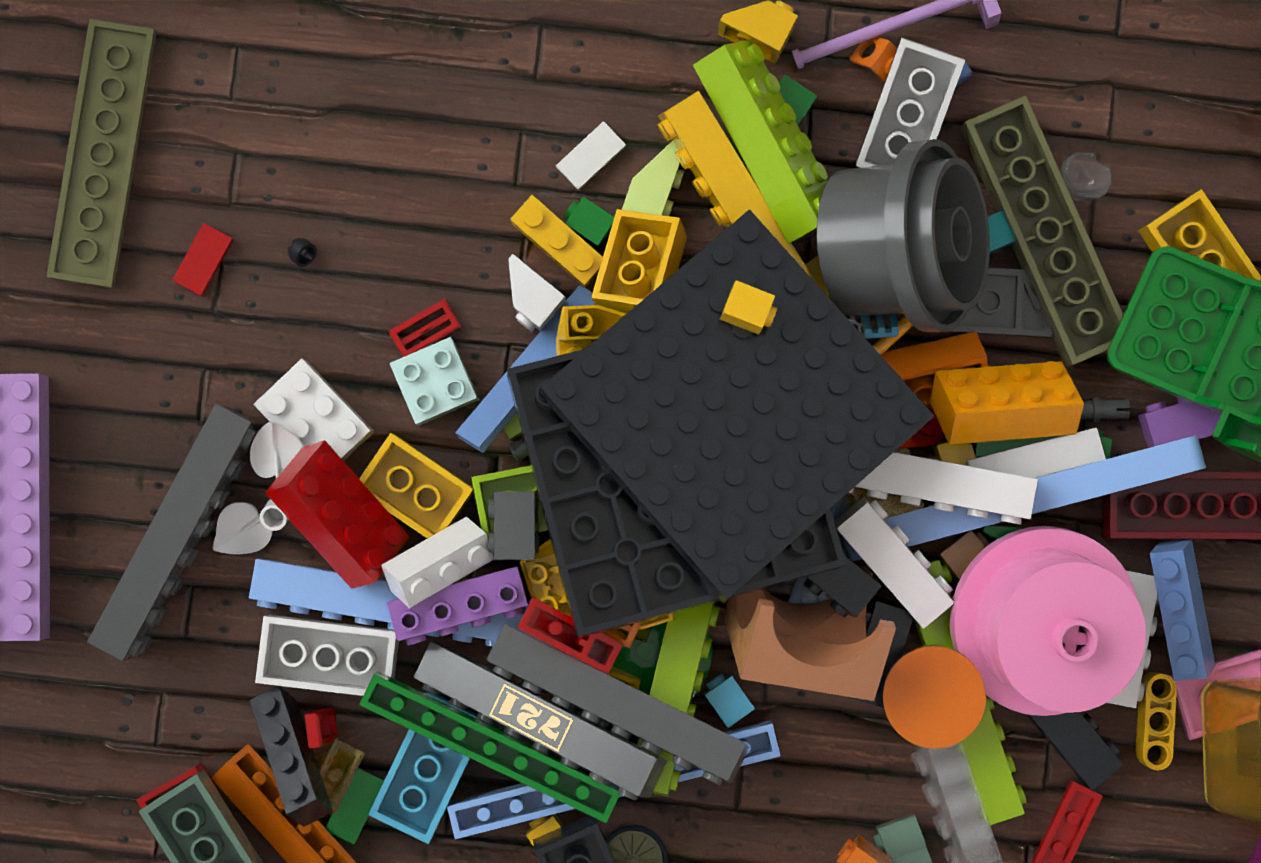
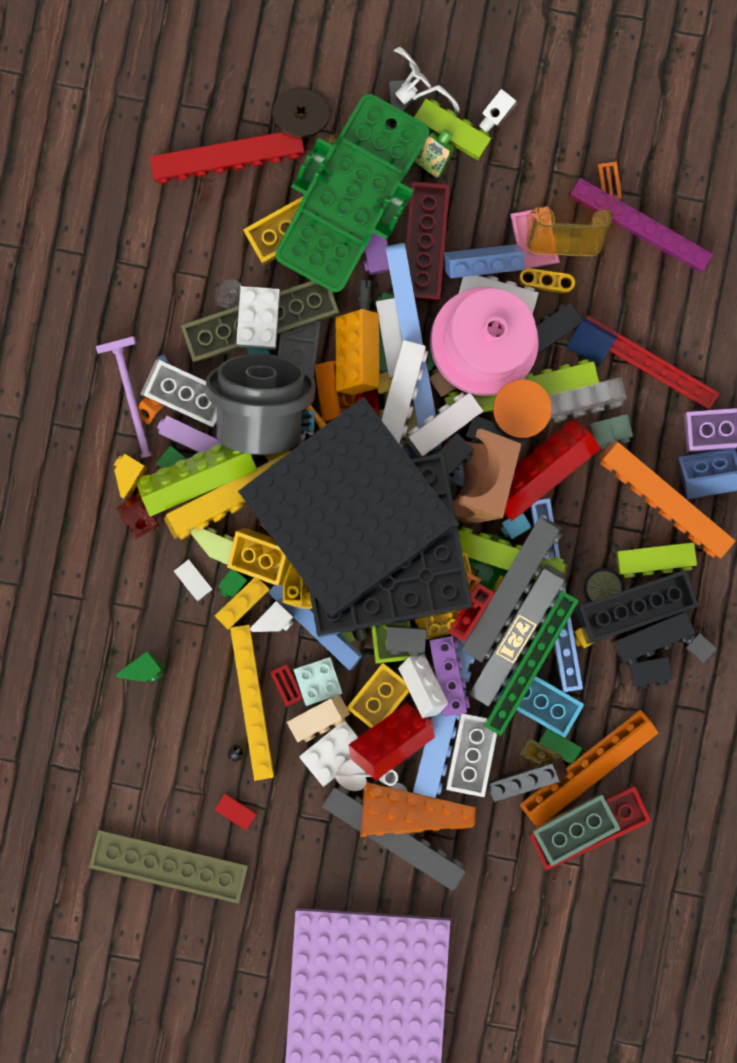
camera: 85 degrees left, 0 degrees up
red tile [305,707,338,748] -> none
yellow brick [720,280,777,335] -> none
none -> green slope [116,651,165,682]
none -> clear red brick [117,493,159,539]
none -> lavender brick [157,416,222,452]
none -> yellow brick [230,625,274,781]
none -> white brick [236,286,280,349]
none -> tan brick [287,694,350,743]
none -> orange wing [360,783,476,837]
none -> red brick [504,418,601,521]
none -> dark blue tile [566,317,617,366]

